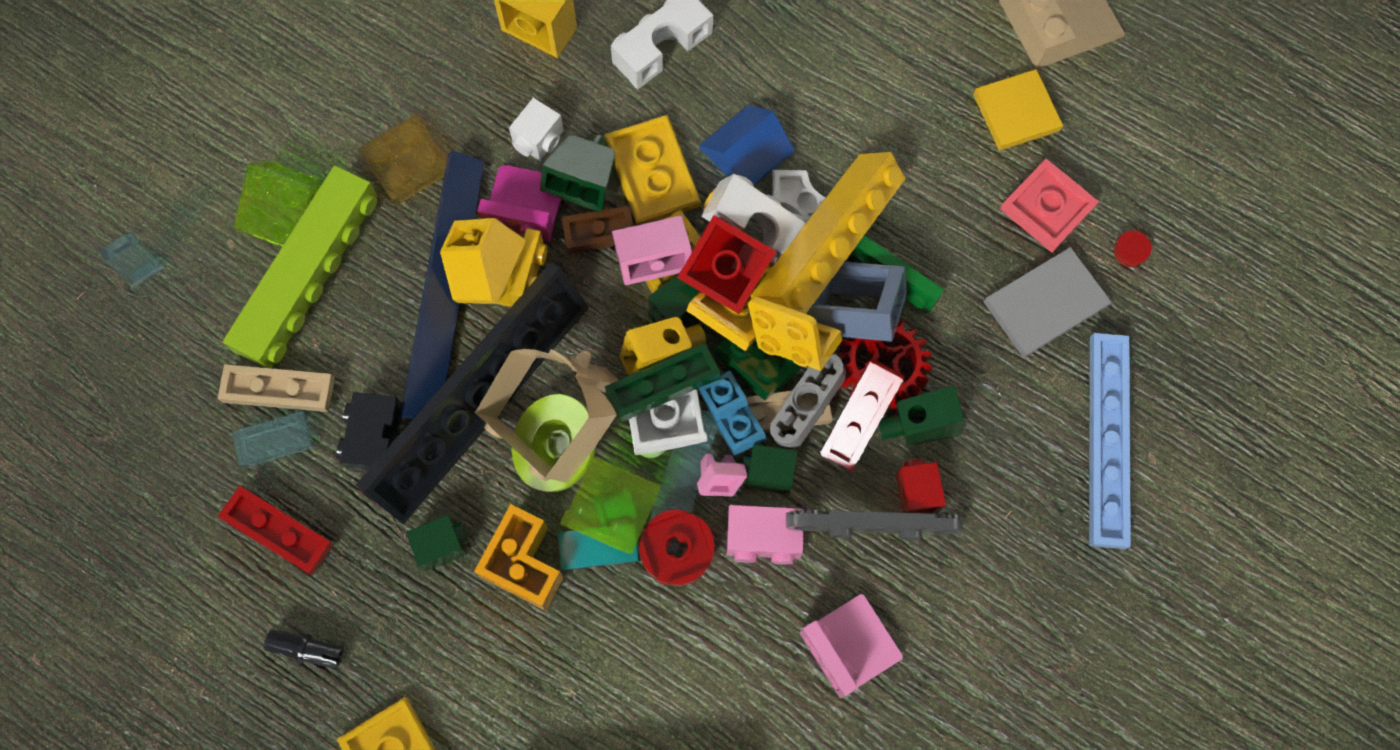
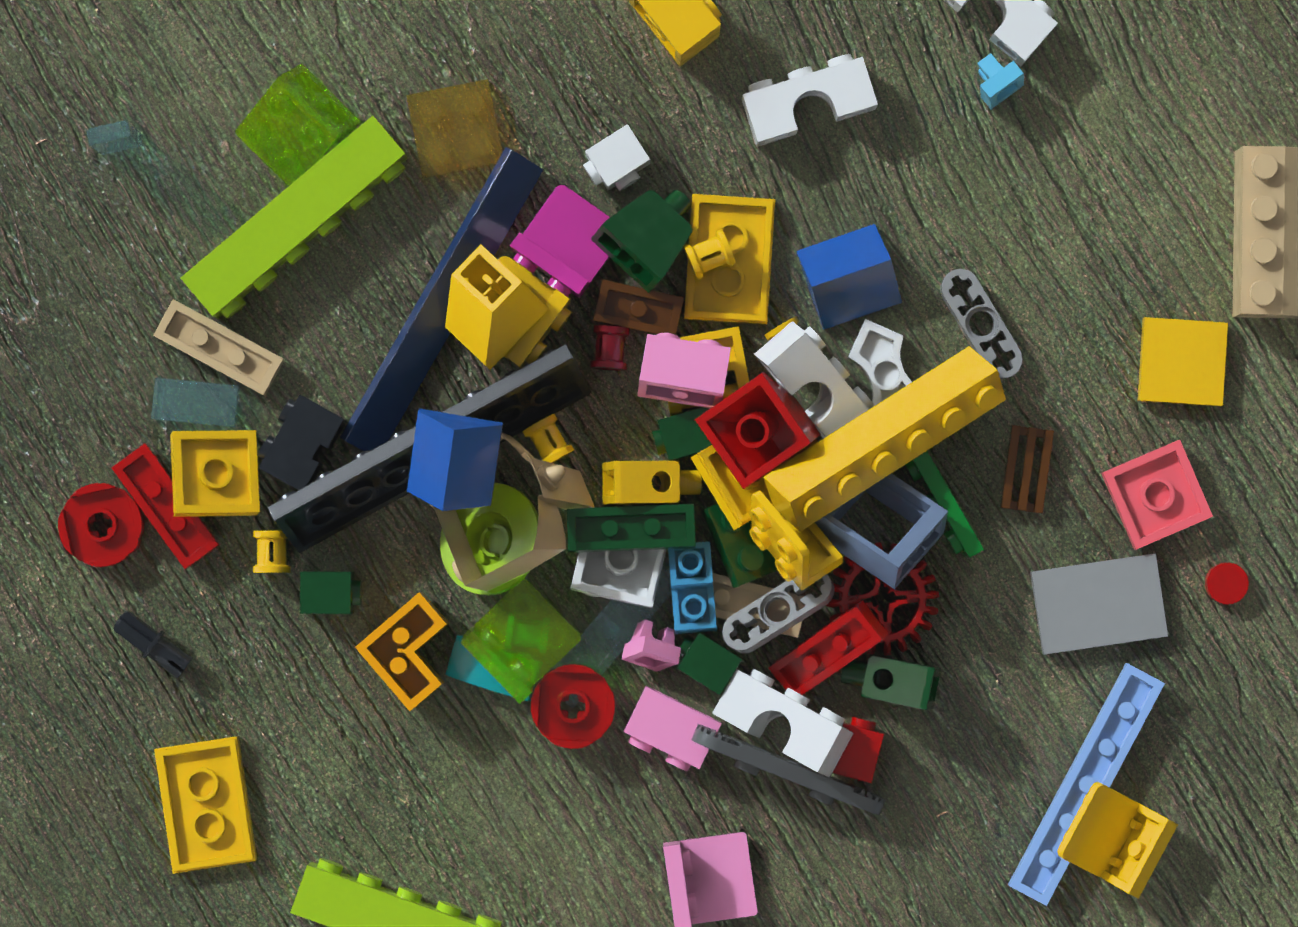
camera: 25 degrees right, 15 degrees up
none -> red plate [58,483,144,567]
none -> yellow plate [170,430,260,517]
none -> yellow bush [253,531,291,573]
none -> blue slope [407,409,503,511]
none -> yellow bush [522,414,575,463]
none -> dark red bush [590,325,630,371]
none -> yellow bush [683,229,736,280]
none -> white arch [713,668,854,778]
none -> light grey beam [940,269,1023,379]
none -> reddish brown tile [1000,425,1054,514]
none -> yellow bracket [1057,782,1178,899]

